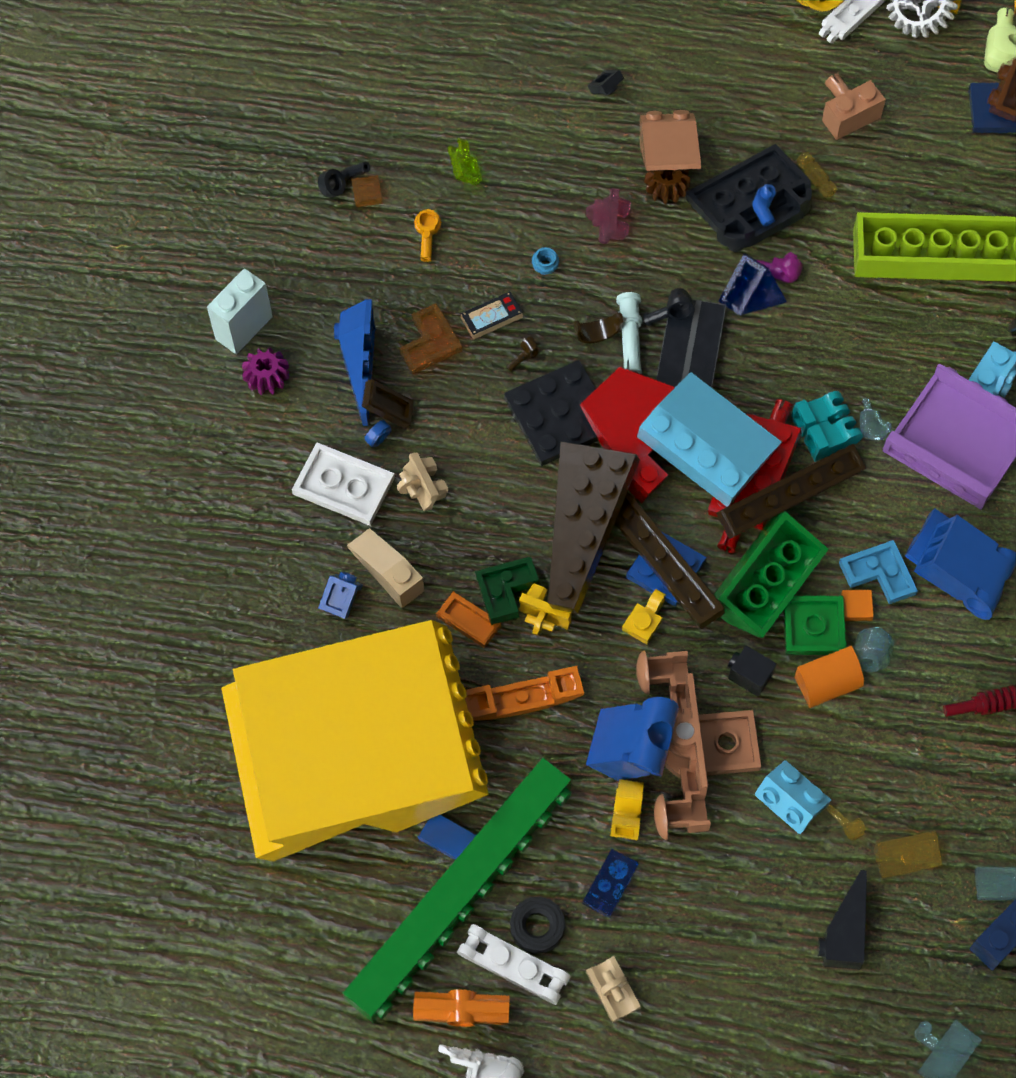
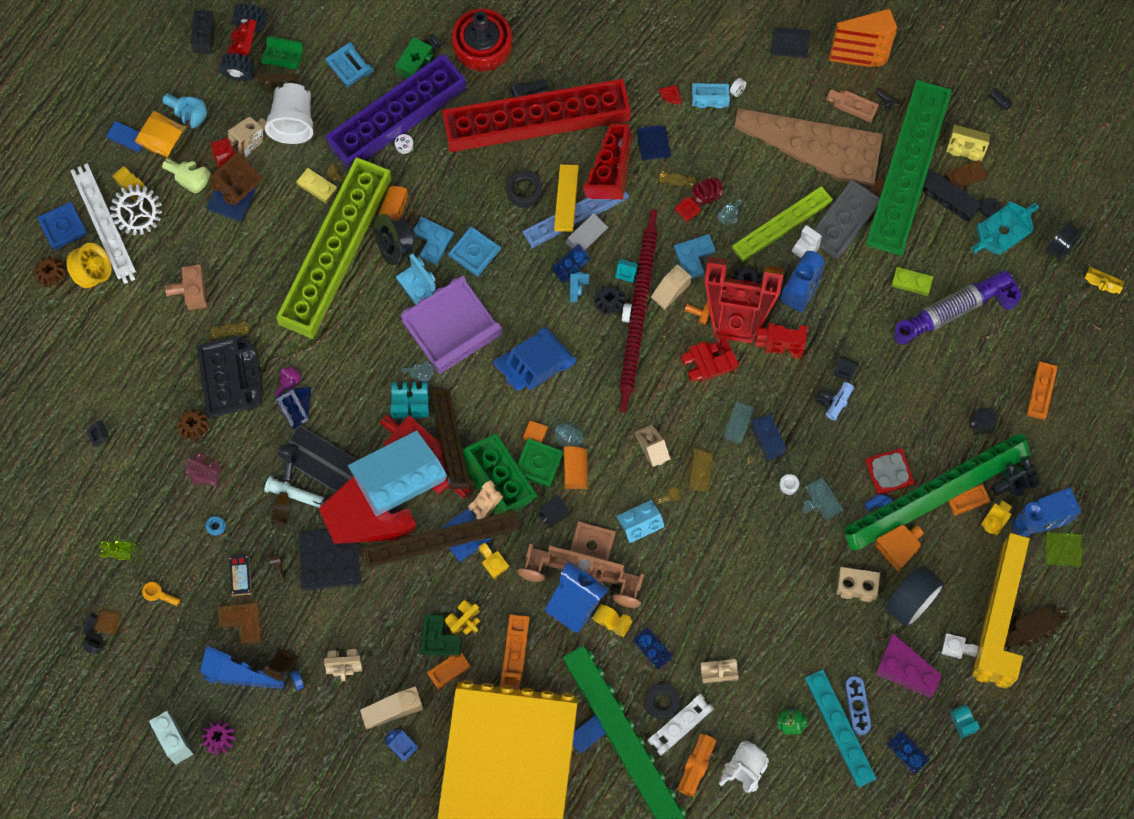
camera: 70 degrees left, 5 degrees up
white plate [292,443,395,526] -> none
dark brown wing [548,442,640,614] -> none
nougat slope [640,110,701,171] -> none
blue arm [752,184,776,227] -> none
black slope [817,870,867,970] -> none
dark azure plate [839,540,918,604] -> none
none -> light nougat plate [468,480,503,520]
none -> tan slope [634,425,670,466]
none -> white tile [779,474,799,495]

